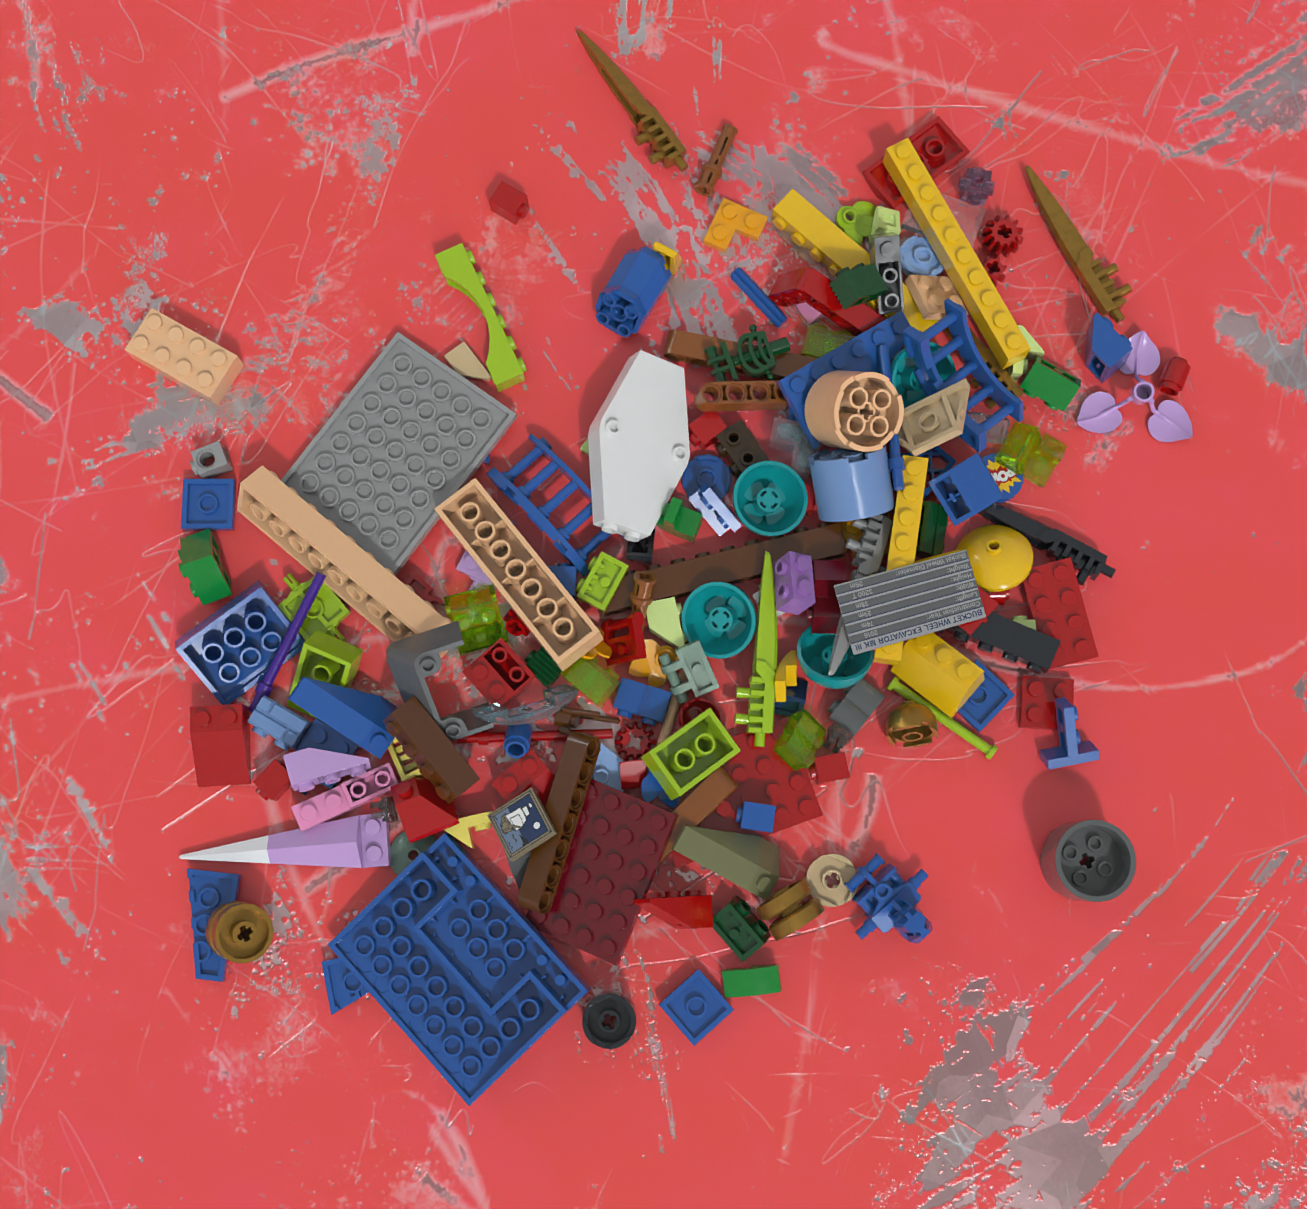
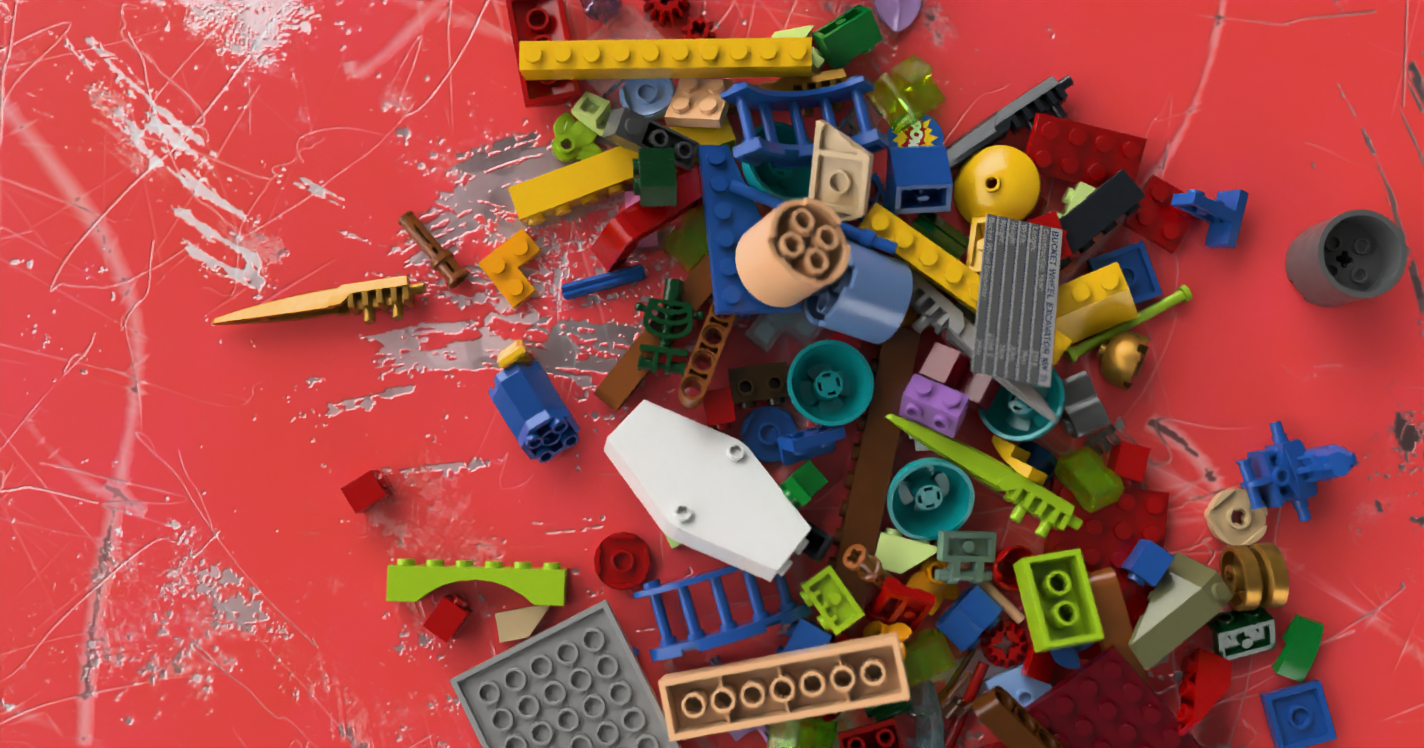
camera: 65 degrees left, 5 degrees up
none -> red brick [423,594,473,643]
none -> red tile [594,532,652,590]

